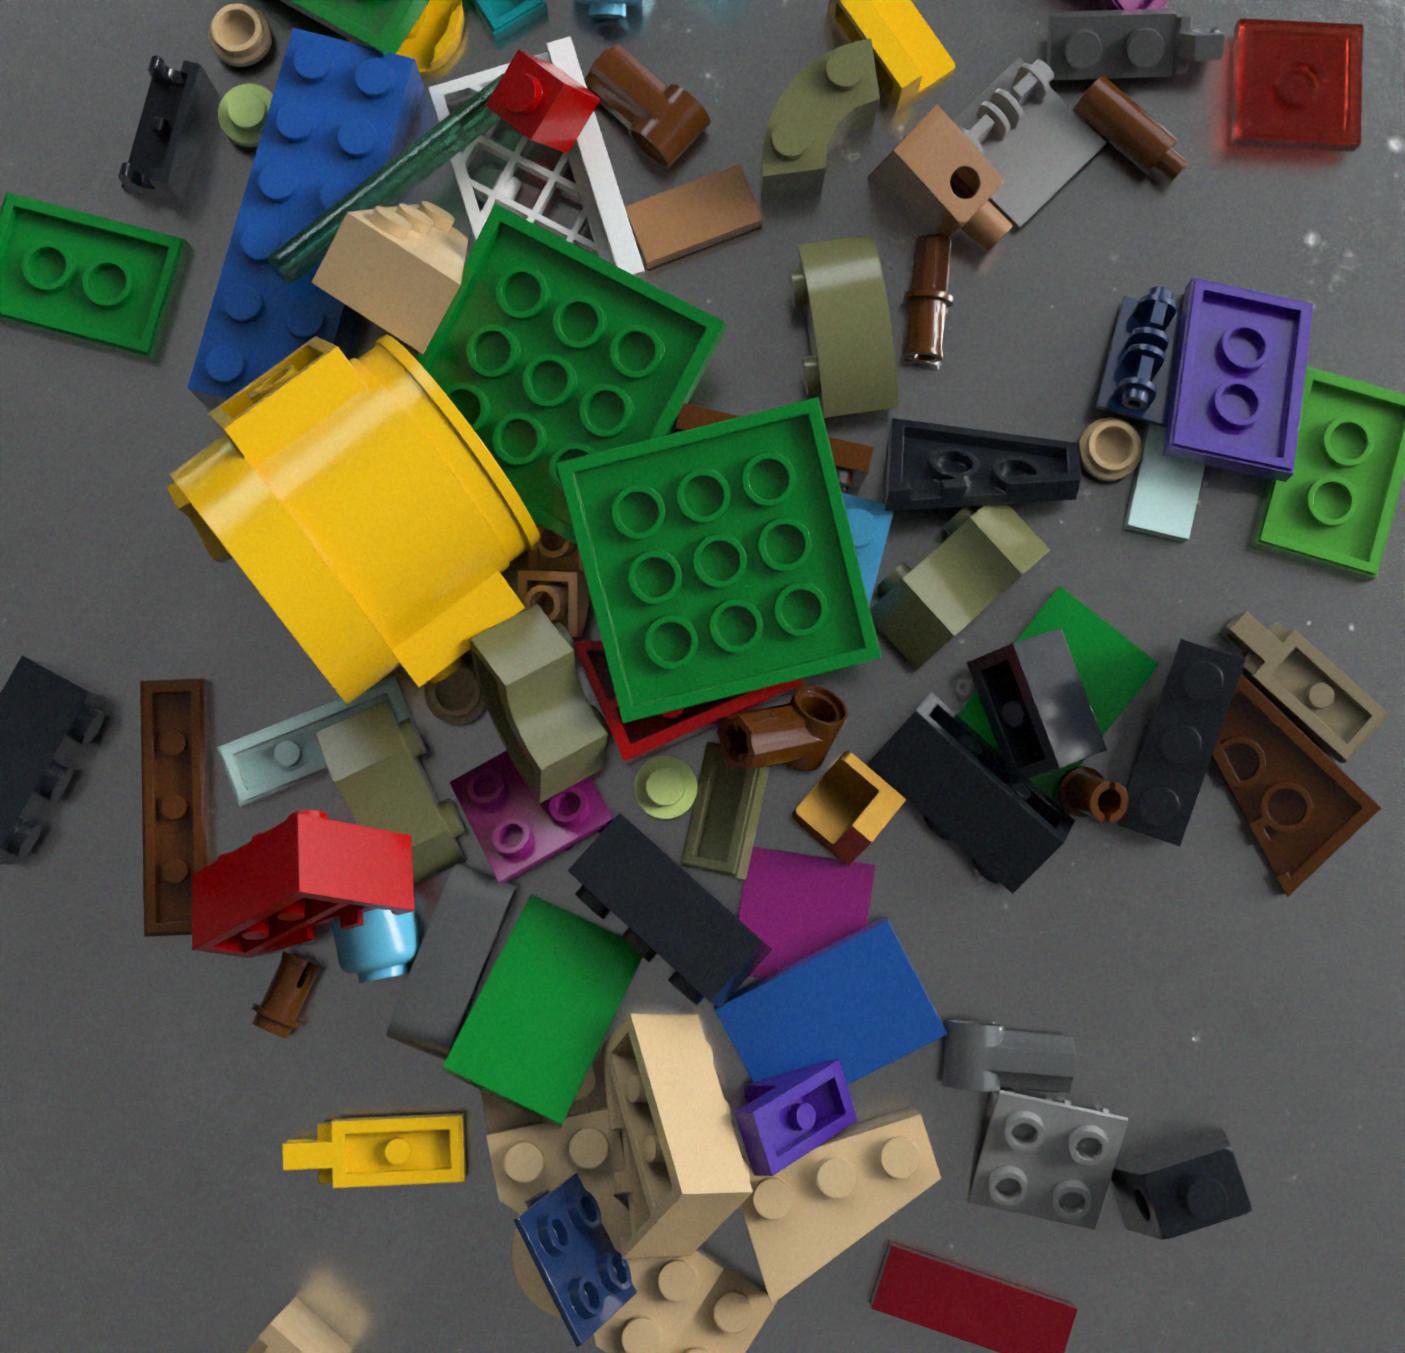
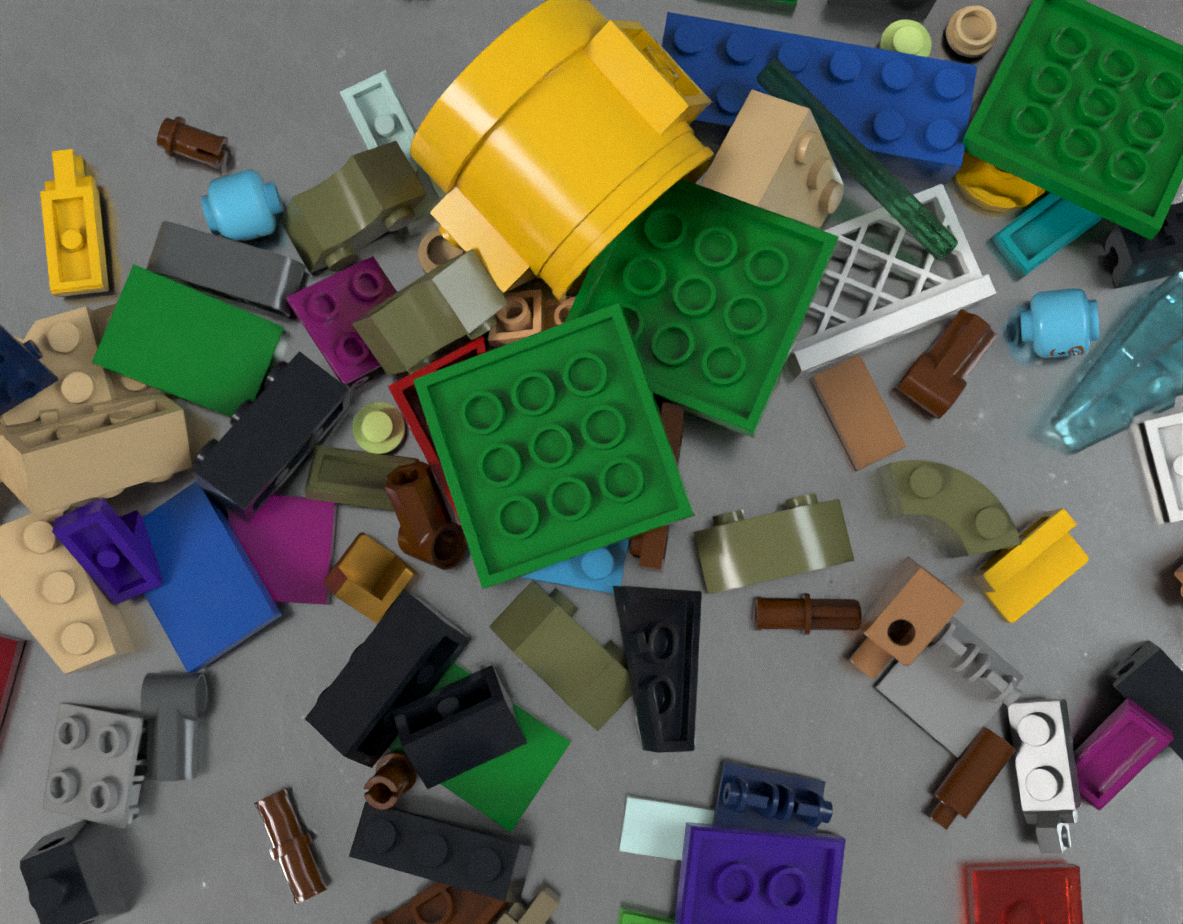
camera: 85 degrees right, 0 degrees up
reddish brown tile [140,678,212,937] -> none
red wedge [192,810,415,958] -> none
red brick [485,49,601,154] -> none
tan plate [1079,417,1142,481] -> none
none -> reddish brown pin [254,789,328,904]

